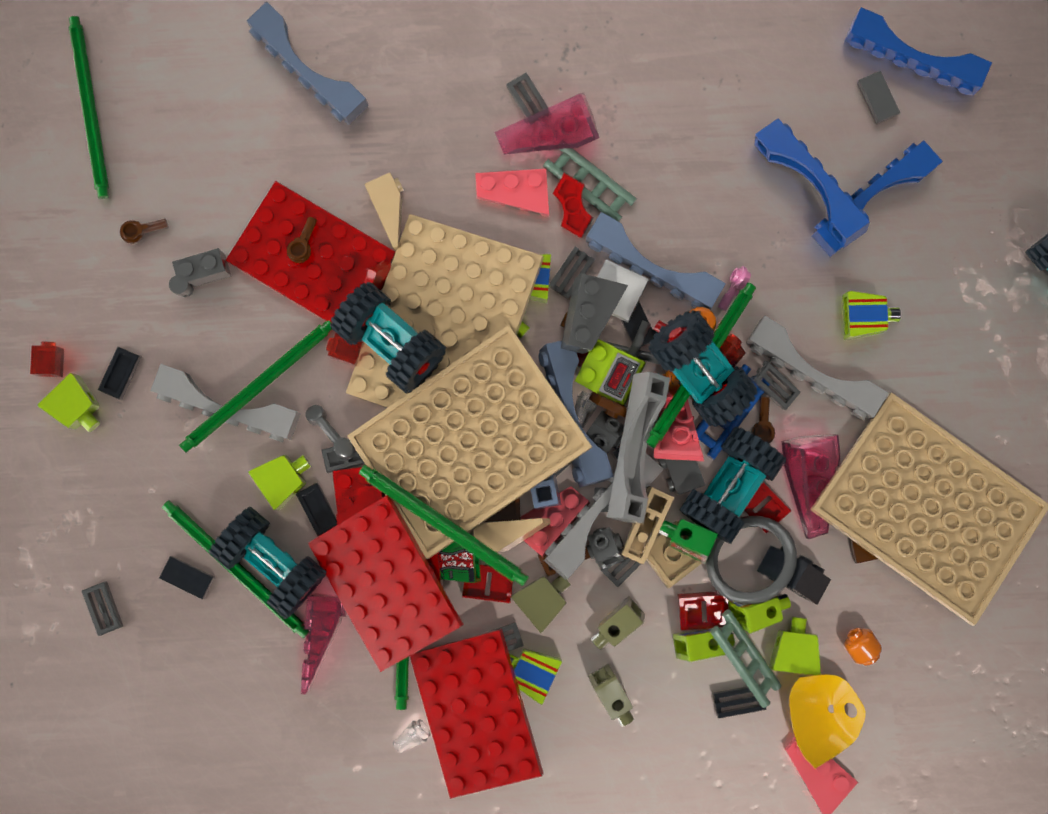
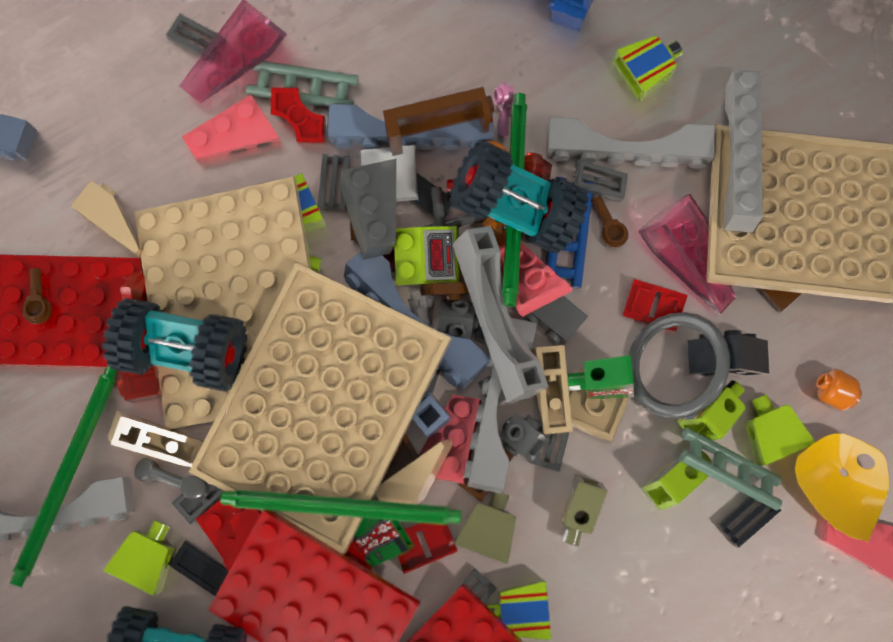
camera: 30 degrees left, 5 degrees down
olive torso [588,664,634,726] -> none
red piece [677,591,729,631] -> none
black plate [679,426,786,544] -> none
none -> tan slope [107,410,204,468]
none -> reddish brown panel [383,87,494,156]
none -> light grey arch [724,69,763,233]

